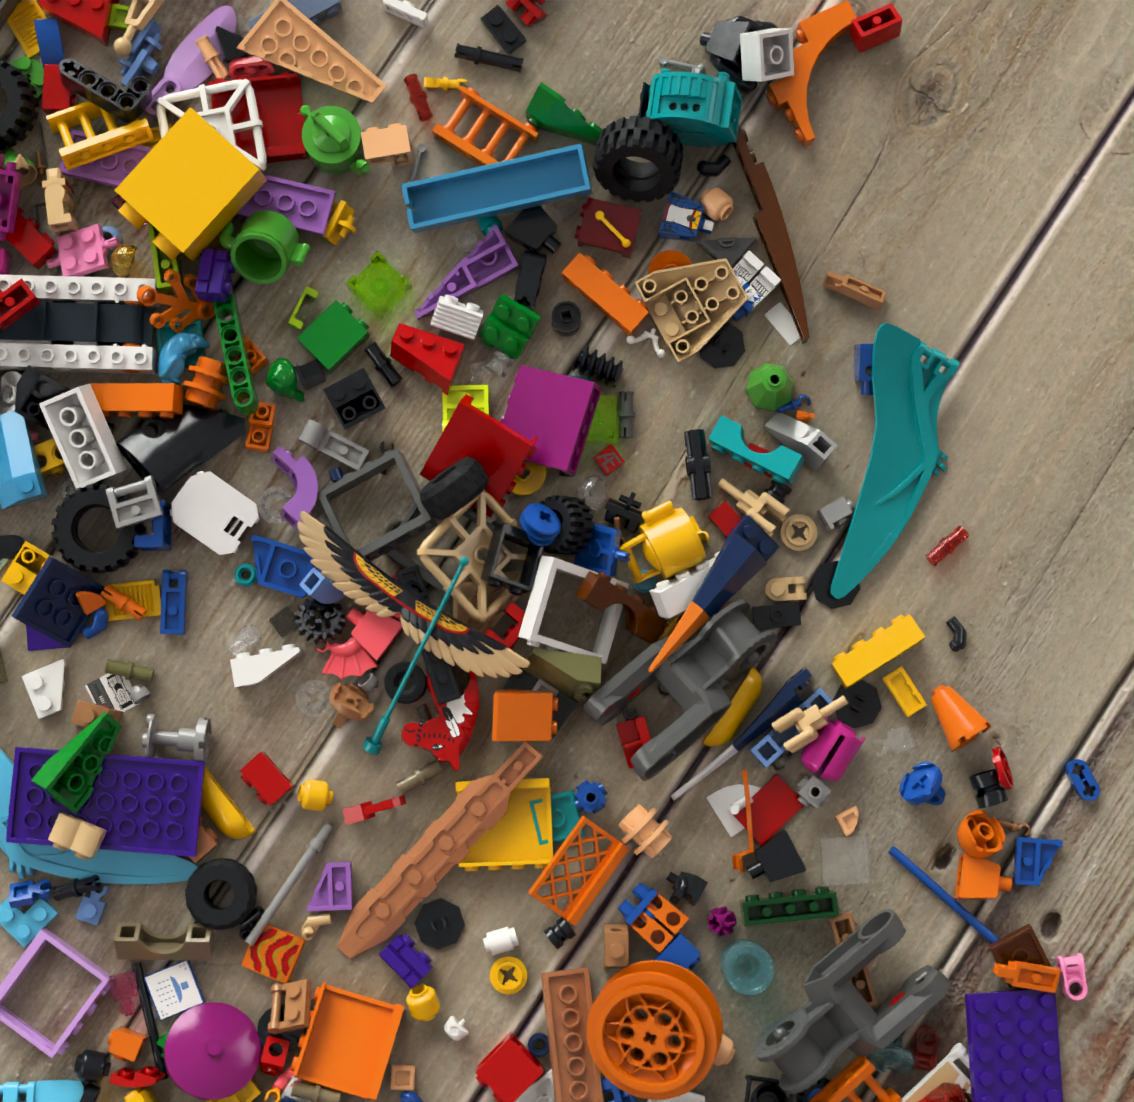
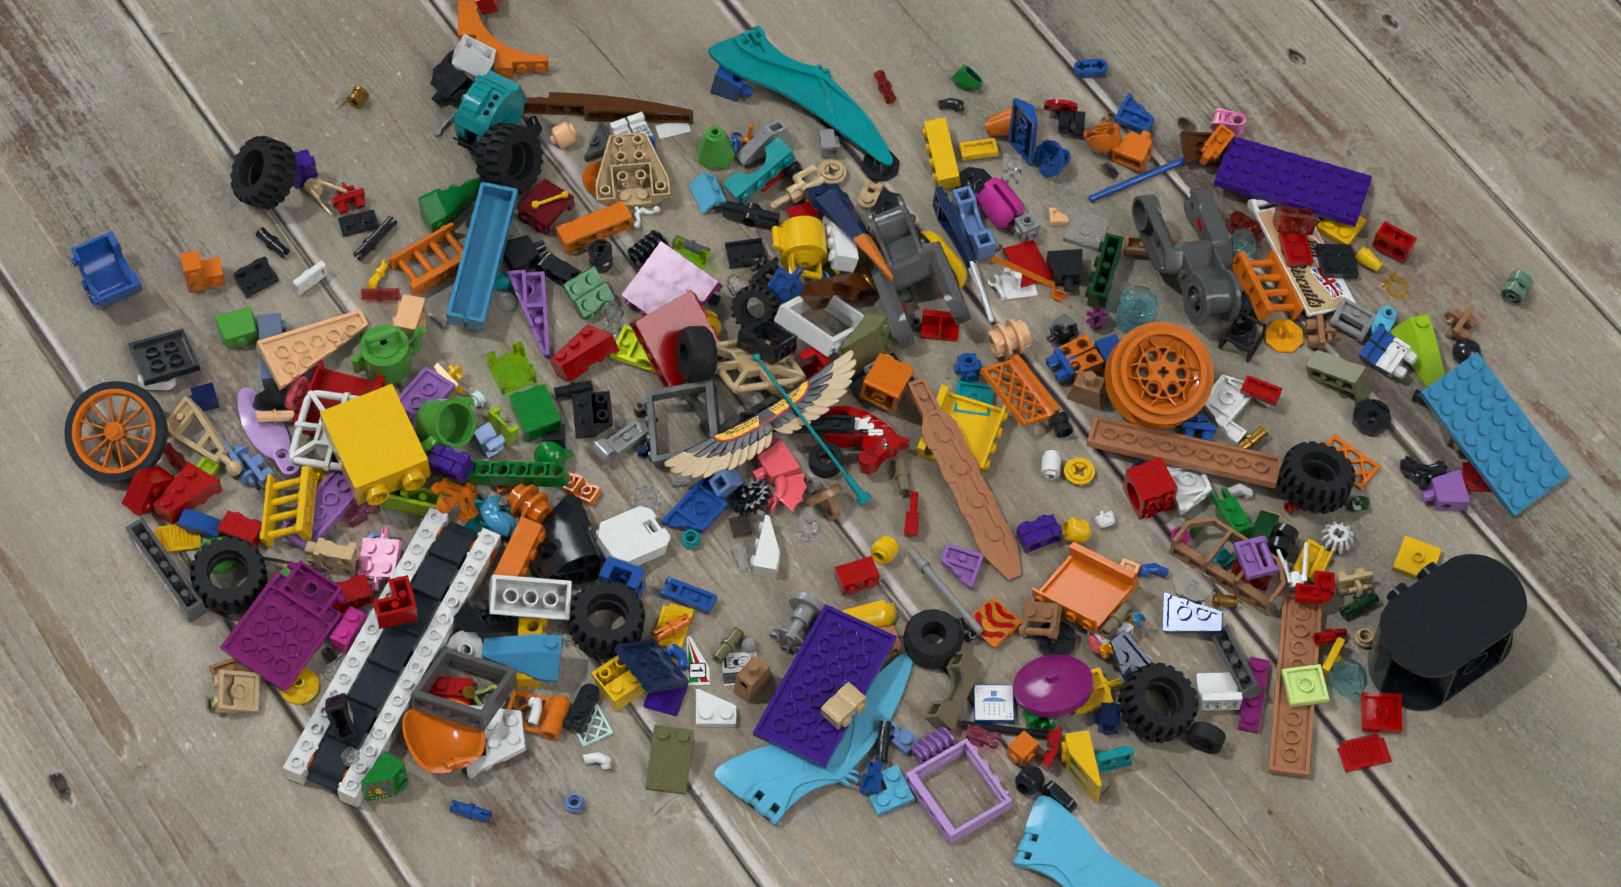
camera: 65 degrees left, 25 degrees down
green wedge [31,712,121,814] -> none
black beam [59,58,152,122] -> none
orange tile [75,591,107,615] -> none
light grey plate [106,475,164,529] -> none
clear yellow hair [110,244,137,278] -> none
red bracket [260,1036,290,1076] -> none
medium lavender arch [271,446,318,530] -> none
tan arm [301,913,332,940] -> none
black piece [415,898,465,949] -> none
white brick [430,295,483,340] -> none
blue piece [520,503,561,546] -> none
red tile [593,444,625,476] -> none
torso [658,191,714,242] -> none
black piece [699,321,745,369] -> none
tan plant [771,695,848,754] -> none
medium nougat hinge [822,270,887,310] -> none
none -> light aqua plate [469,390,487,408]
none -> medium blue brick [472,422,505,458]
none -> sticker [687,636,710,685]
none -> medium azure panel [689,172,727,214]
none -> black plate [725,238,766,269]
none -> medium lavender piece [911,727,956,765]
none -> green rock [951,64,983,91]
none -> white hand [988,274,1006,299]
none -> blue slope [1008,98,1038,166]

